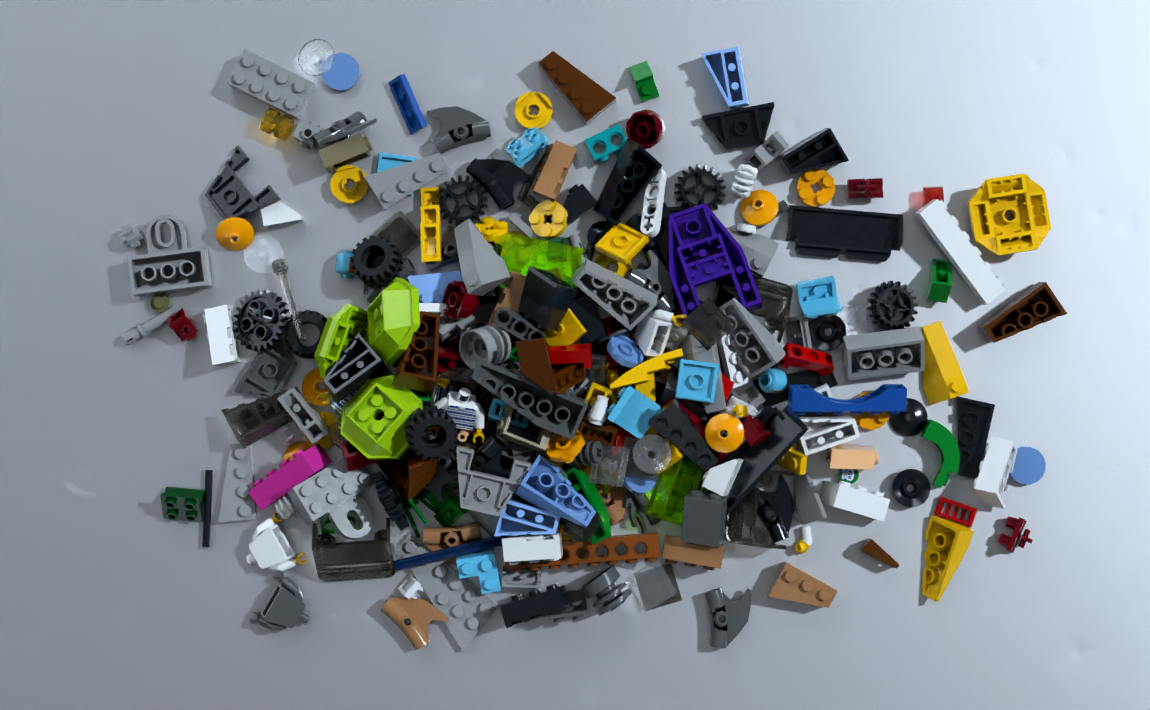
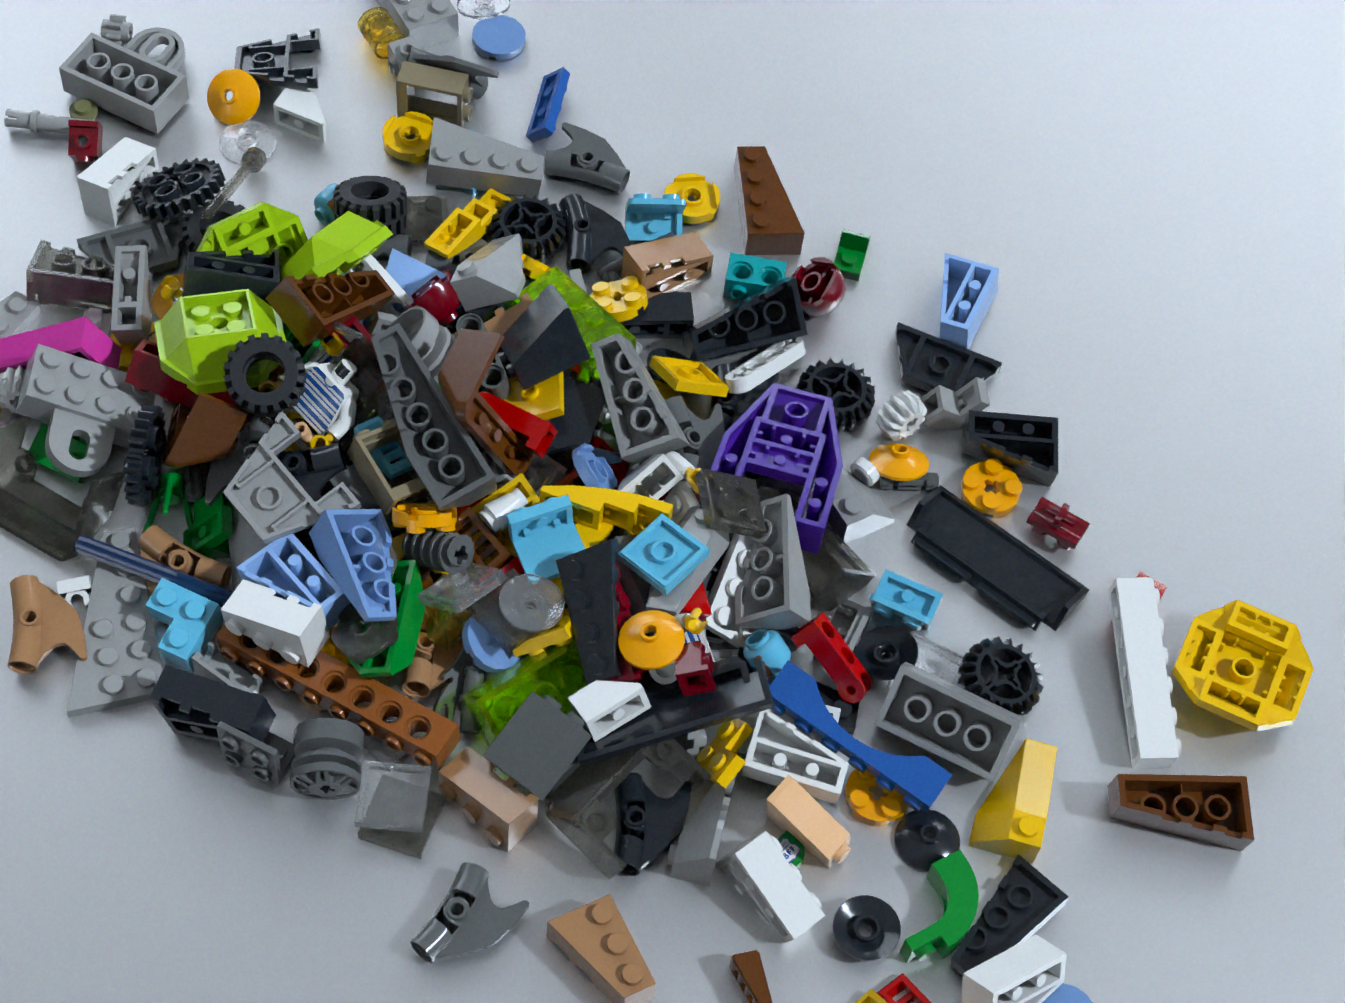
camera: 30 degrees right, 30 degrees down
arm [794,526,813,554] -> none
green slope [927,258,952,303] -> none

